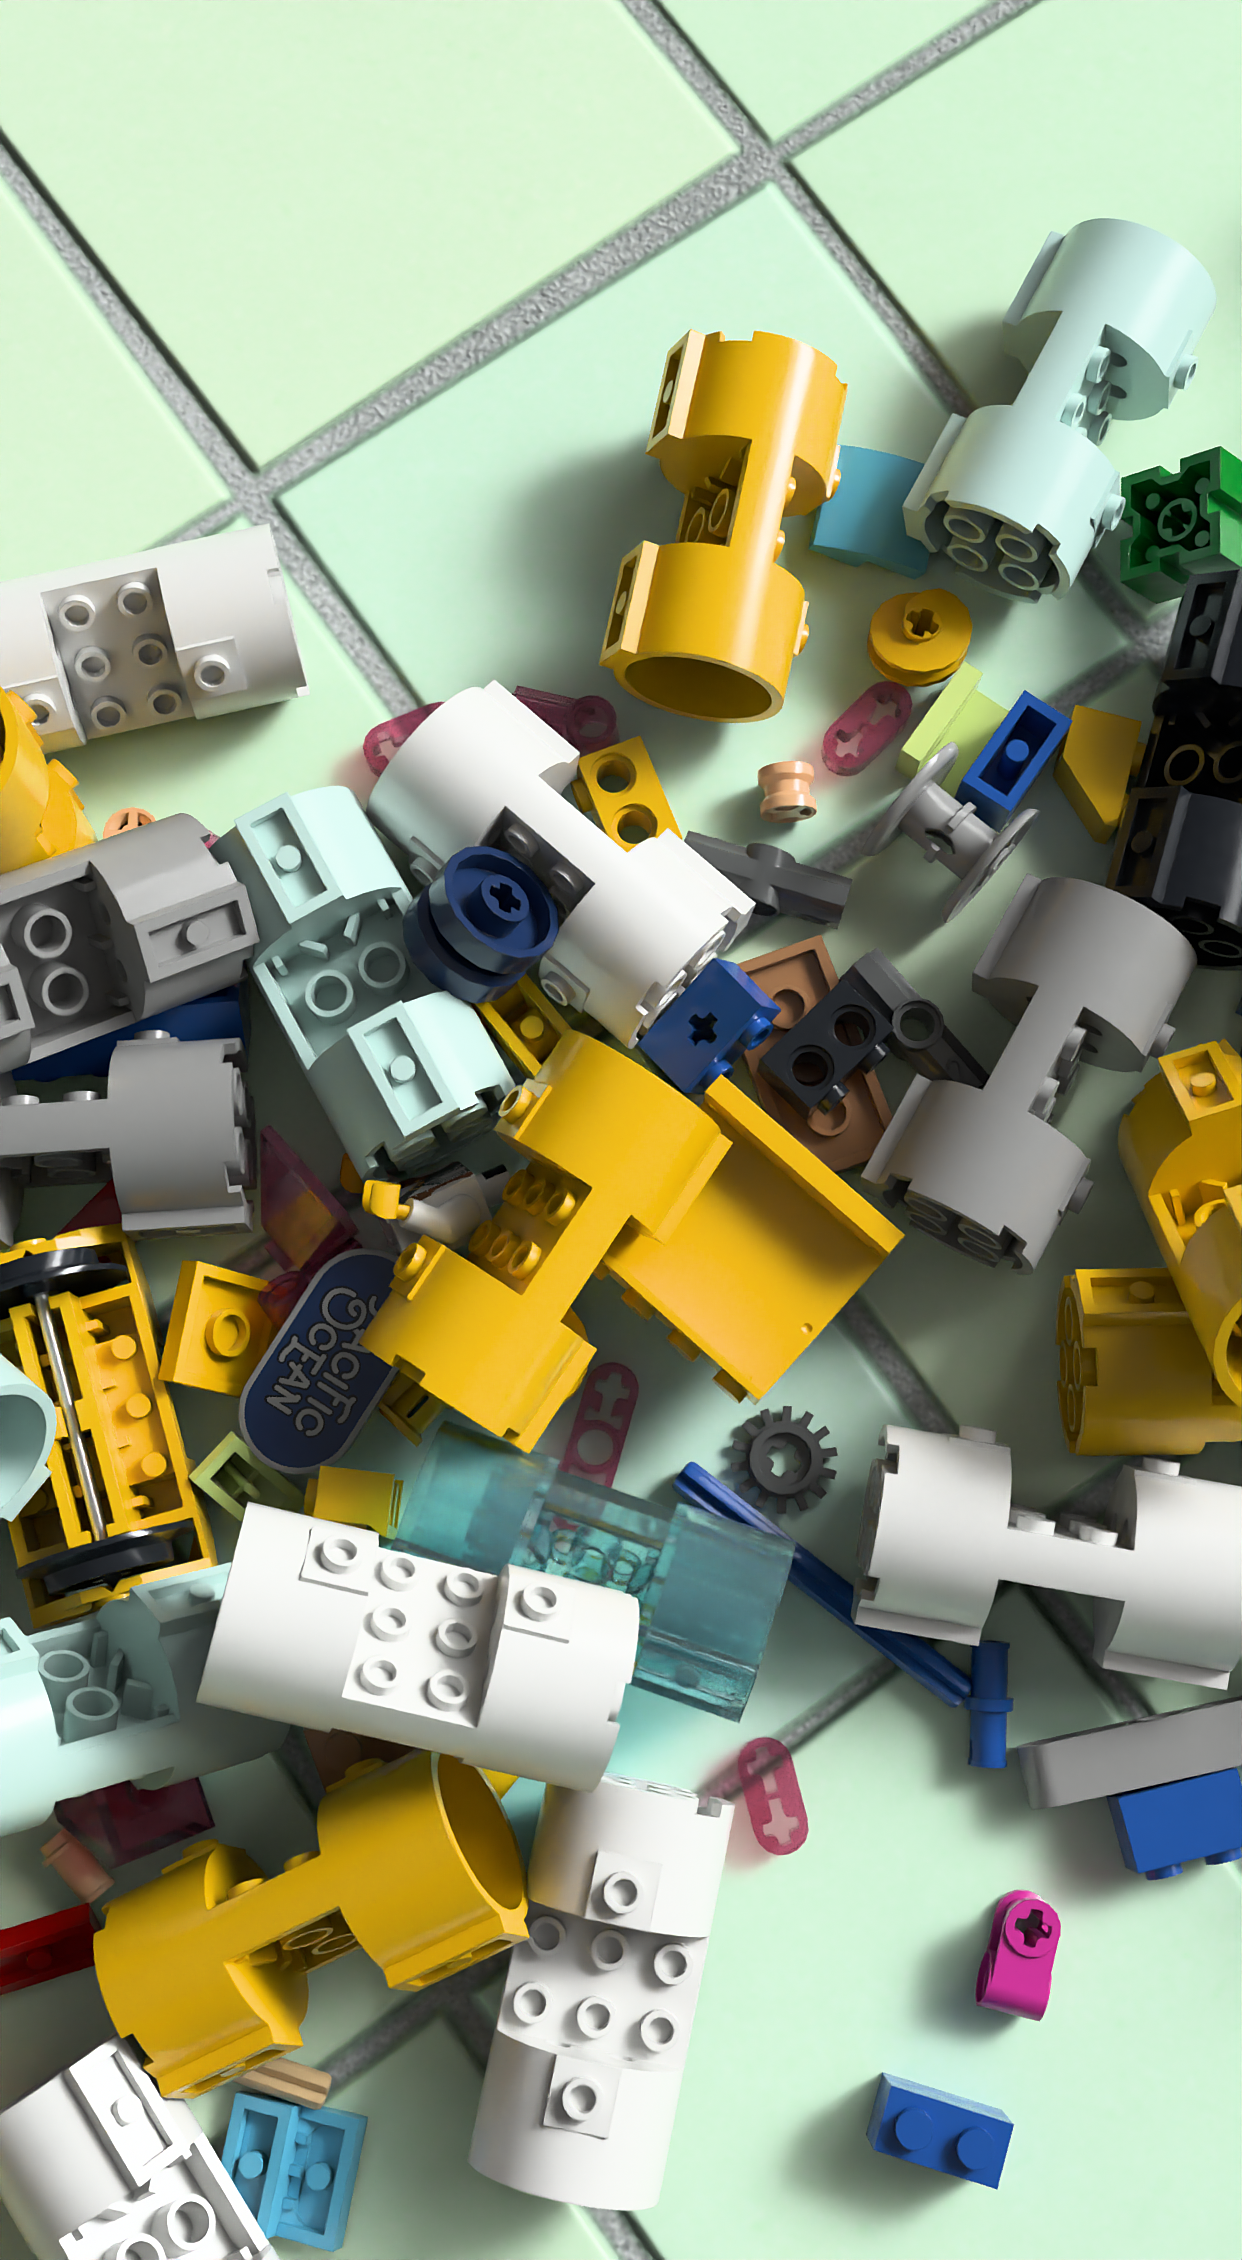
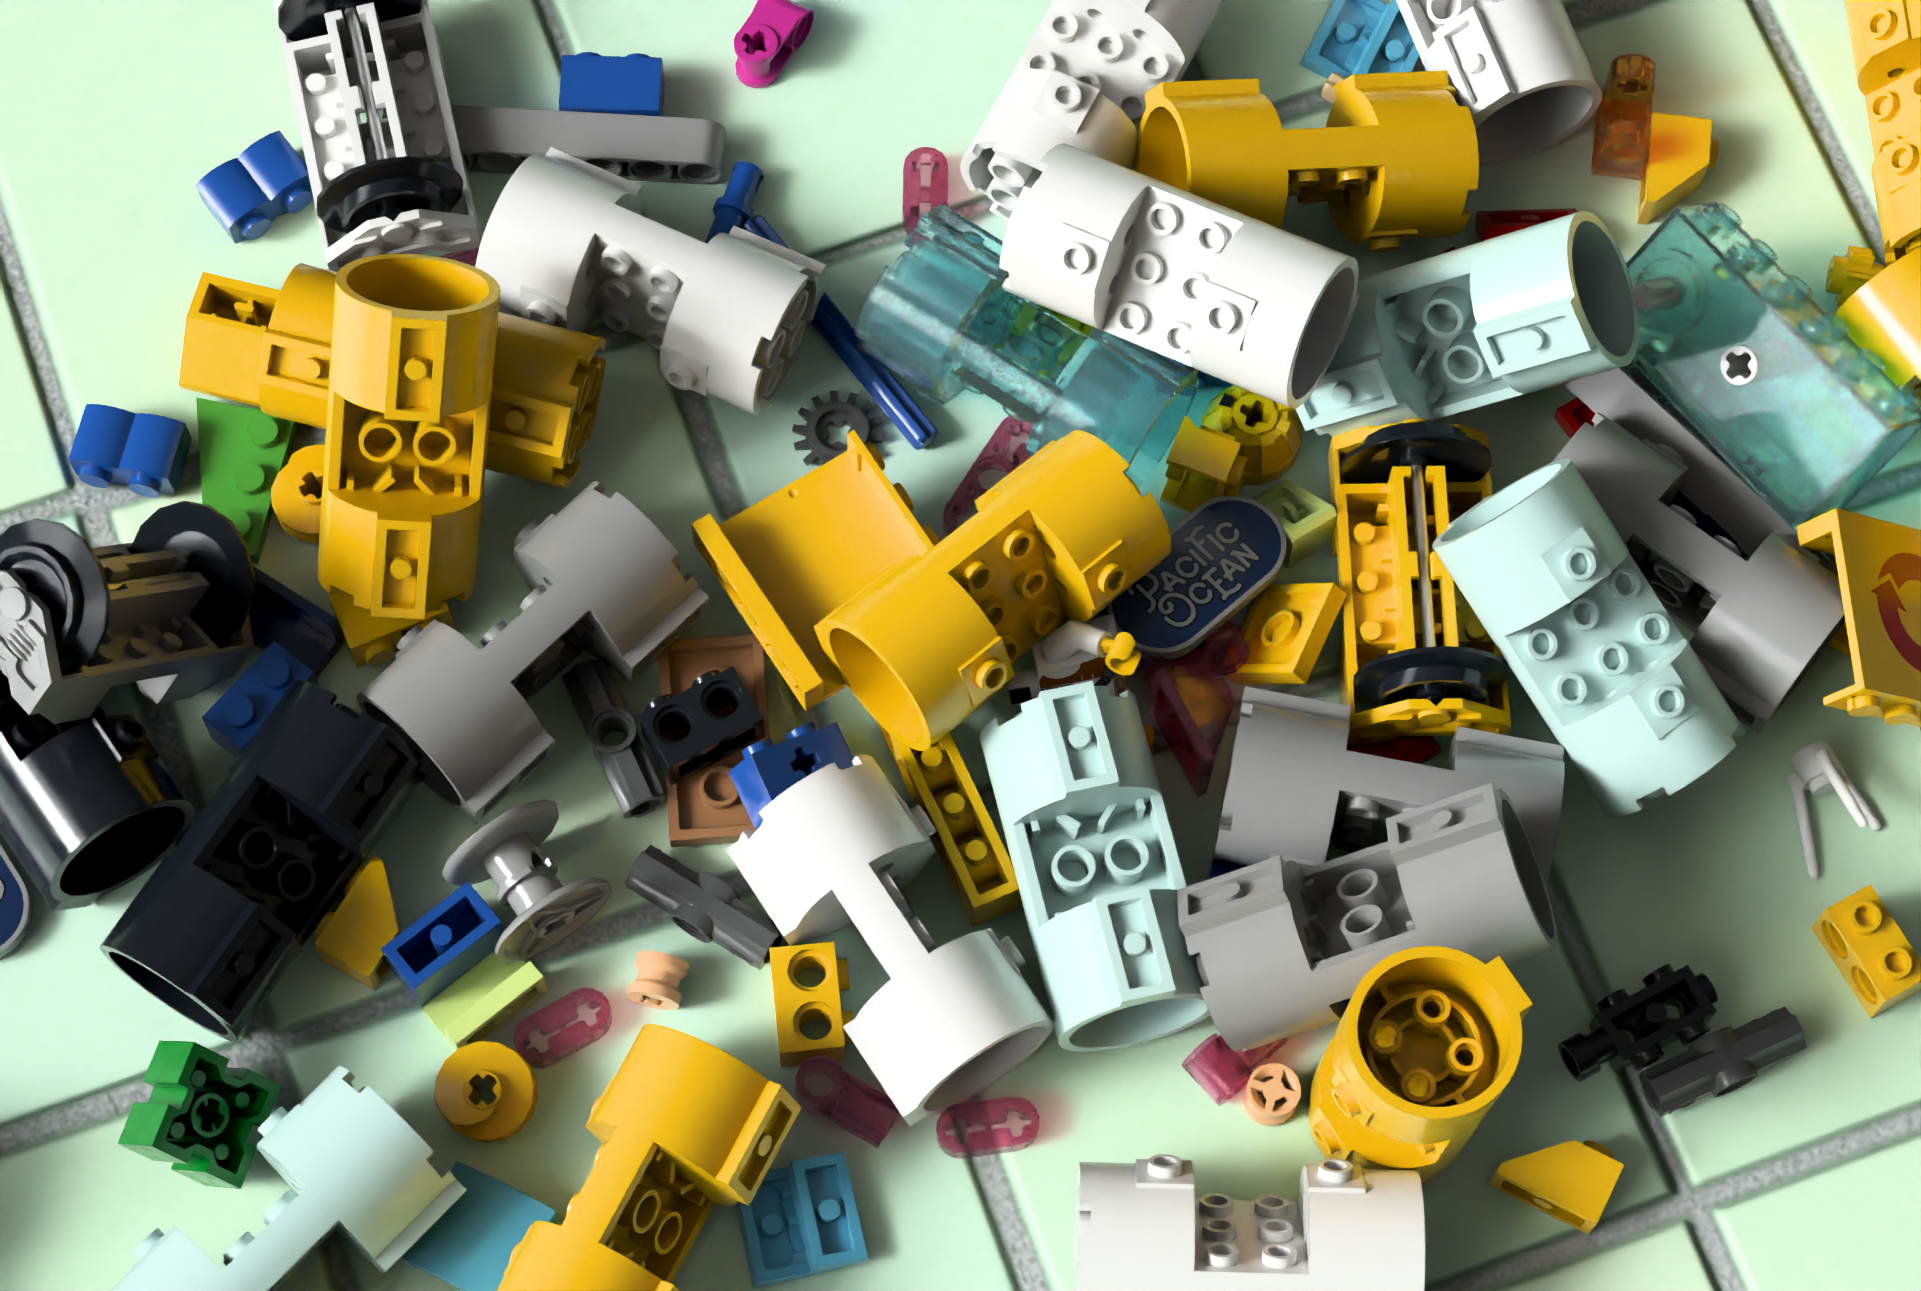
camera: 165 degrees left, 10 degrees down
dark blue wheel [402,846,559,1003] -> none
none -> medium azure slope [735,1152,868,1288]

